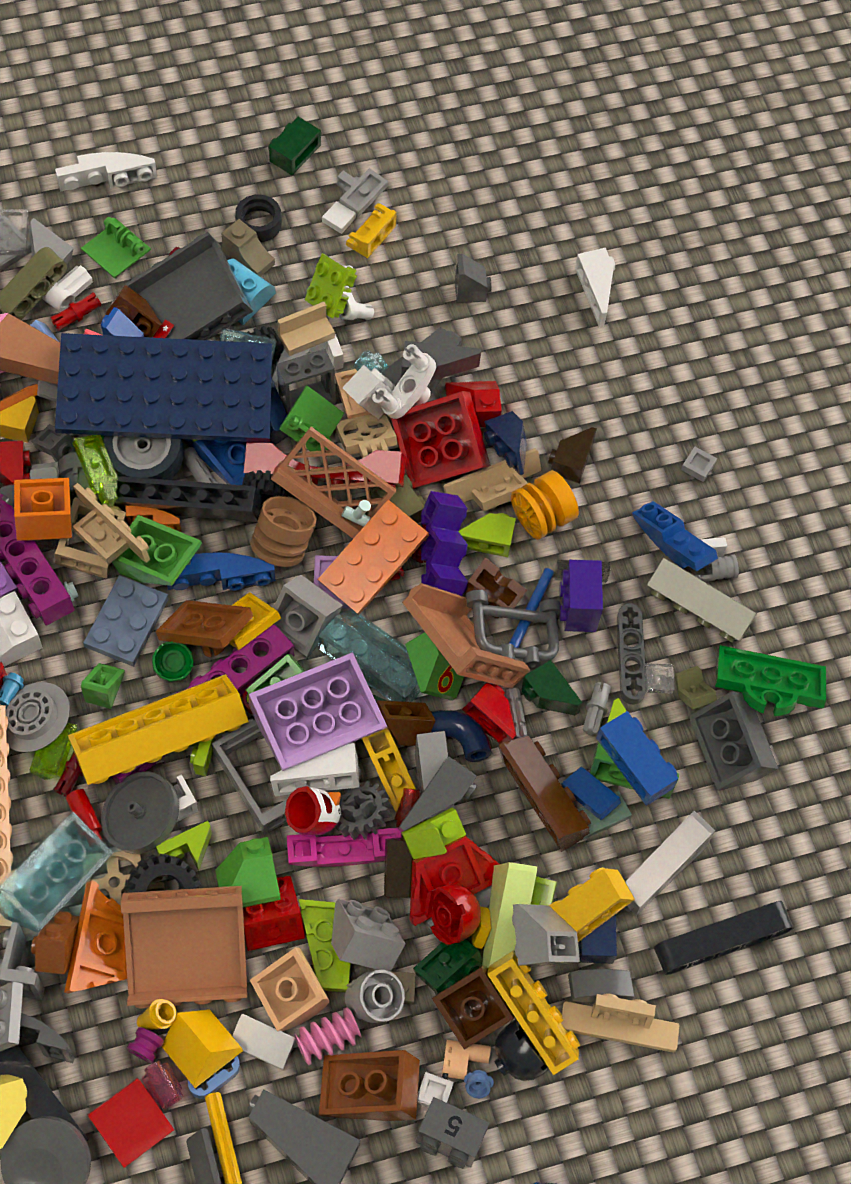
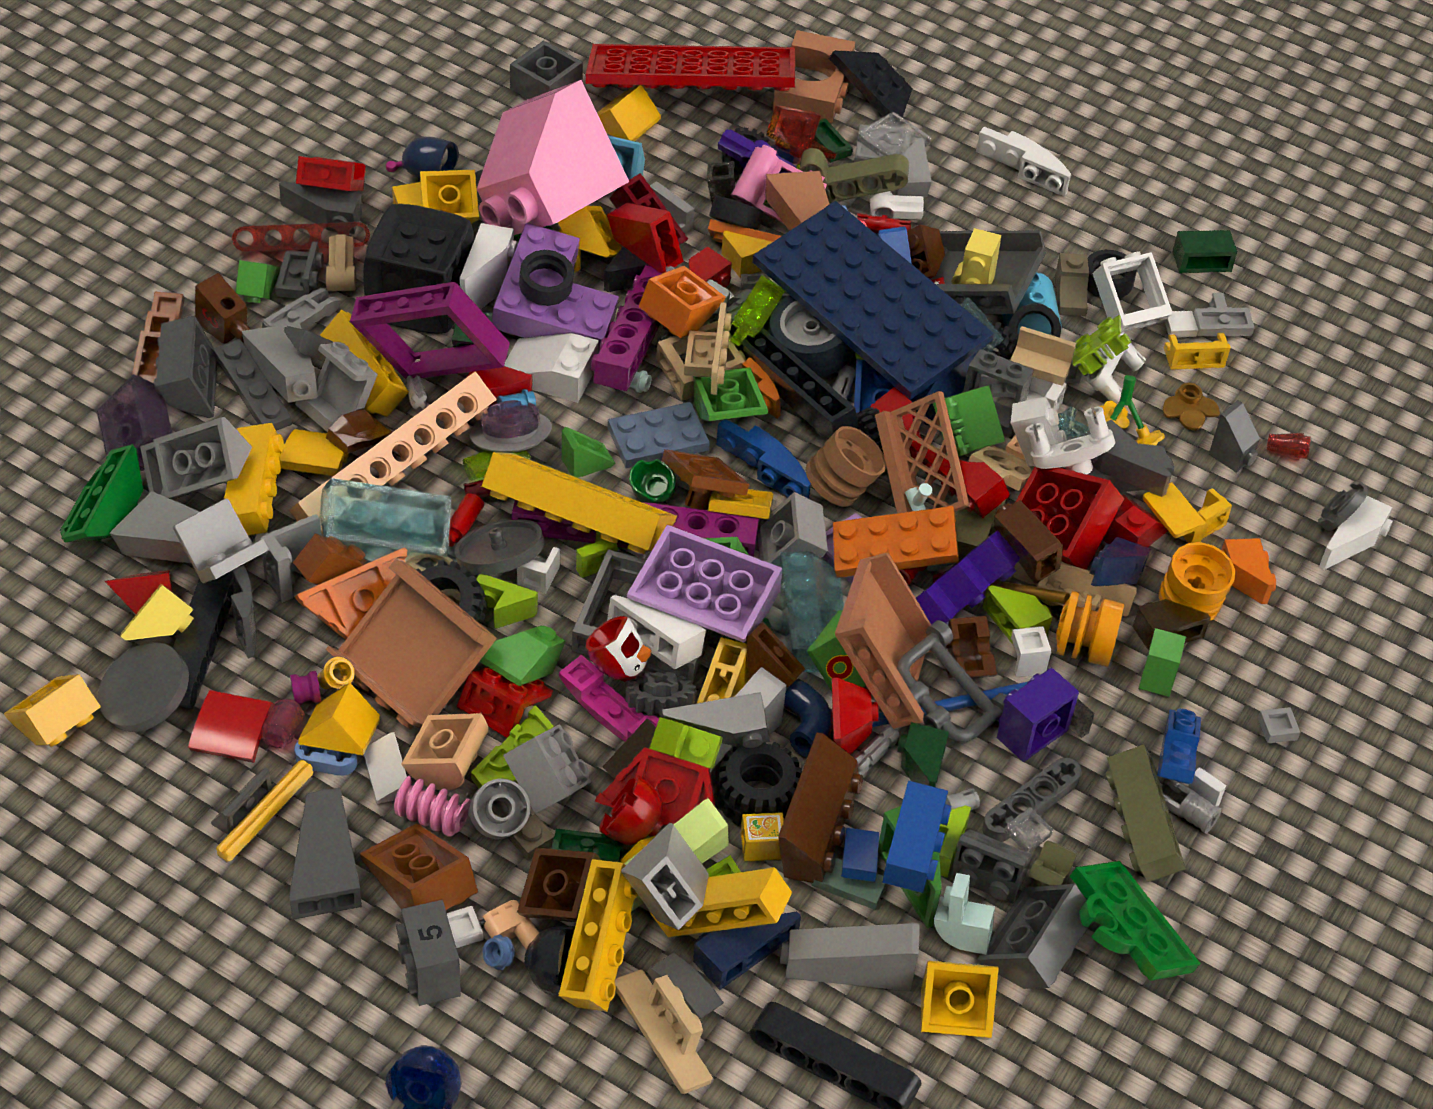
camera: 50 degrees right, 15 degrees down
bright green hinge [81,217,151,279] -> none
none -> clear purple tile [481,400,541,439]
none -> black tyre [717,742,802,826]
none -> yellow brick [740,813,784,861]
none -> yellow slope [921,960,999,1038]
none -> light aqua brick [934,873,995,955]
none -> dark grey slope [950,829,1032,904]
none -> light yellow hinge [951,228,1001,284]
none -> pearl gold bar [985,580,1070,604]
none -> reddish brown slope [994,500,1063,584]
none -> black tyre [1008,303,1061,340]
none -> white panel [1011,626,1051,677]
none -> plant [1087,375,1165,445]
none -> white window [1092,252,1173,332]
none -> bright green slope [1138,628,1186,697]
none -> yellow panel [1143,482,1206,543]
none -> light orange wheel [1158,542,1235,621]
none -> pearl gold plate [1162,383,1220,431]
none -> yellow bracket [1197,488,1232,539]
none -> orange slope [1221,538,1276,604]
none -> clear red cone [1267,433,1311,461]
none -> dark grey tile [1318,481,1369,531]

